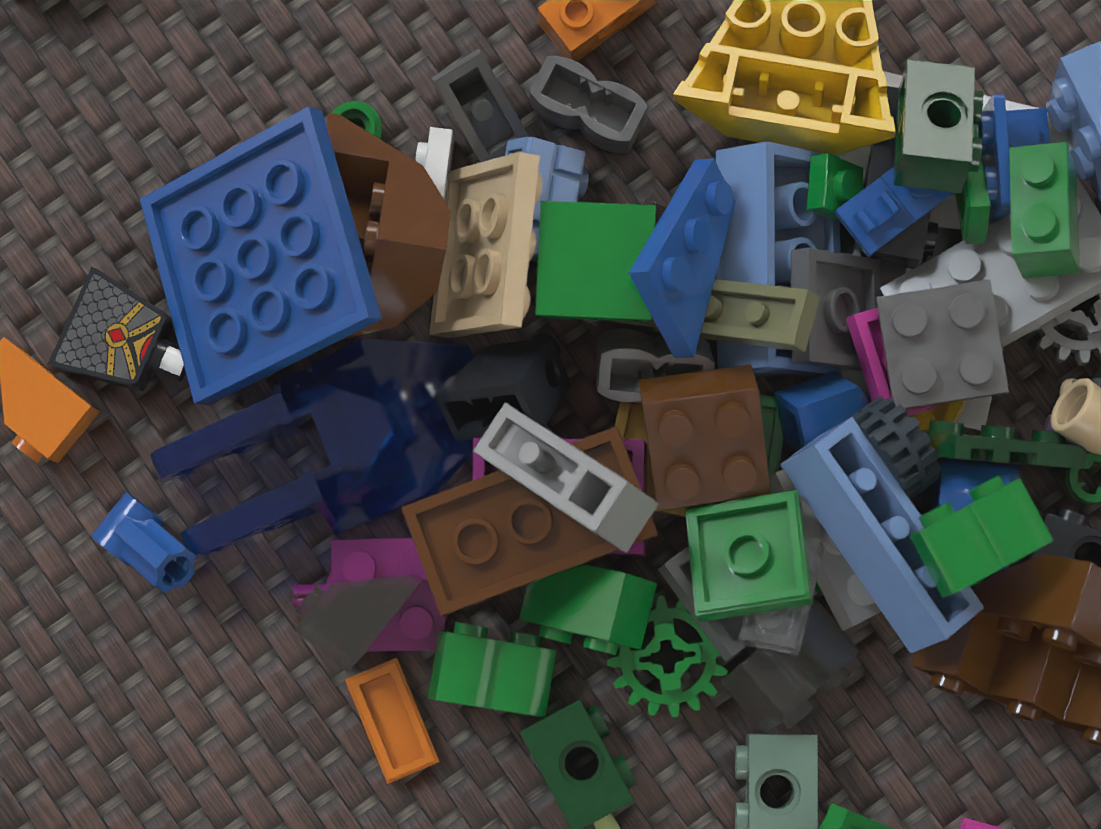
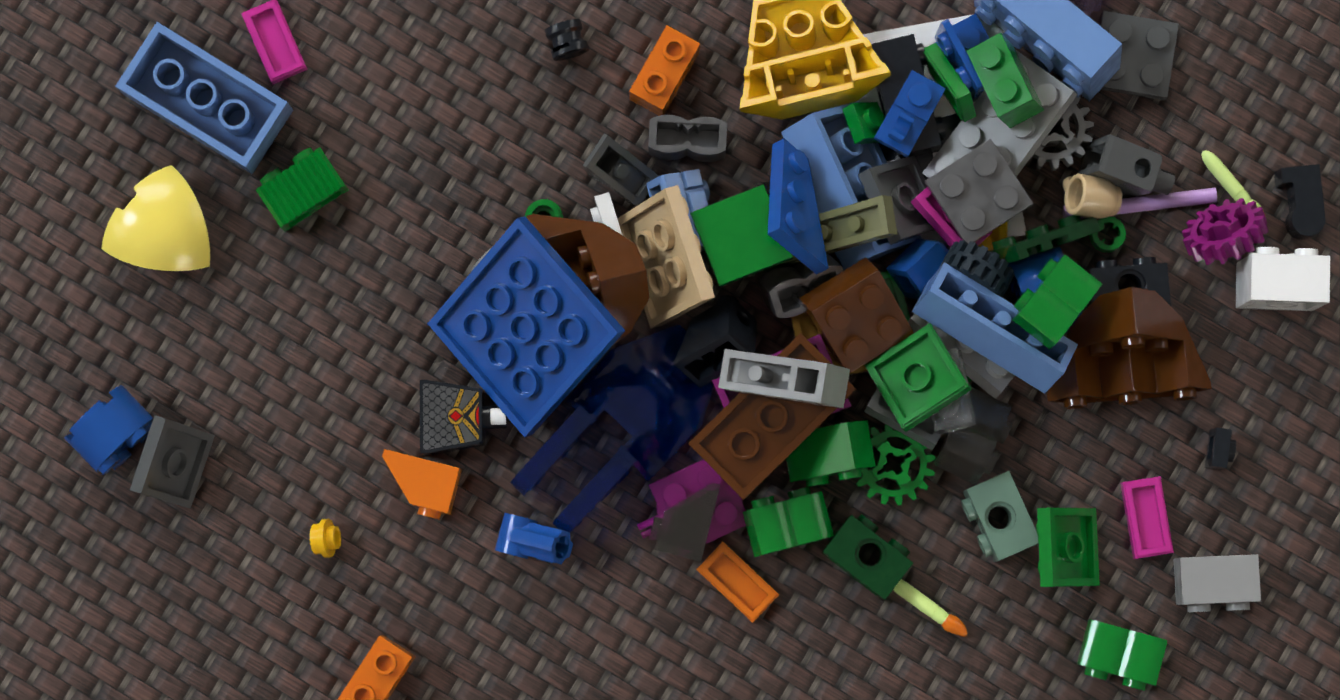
camera: 30 degrees left, 0 degrees up
brick [893,59,983,193] -> none

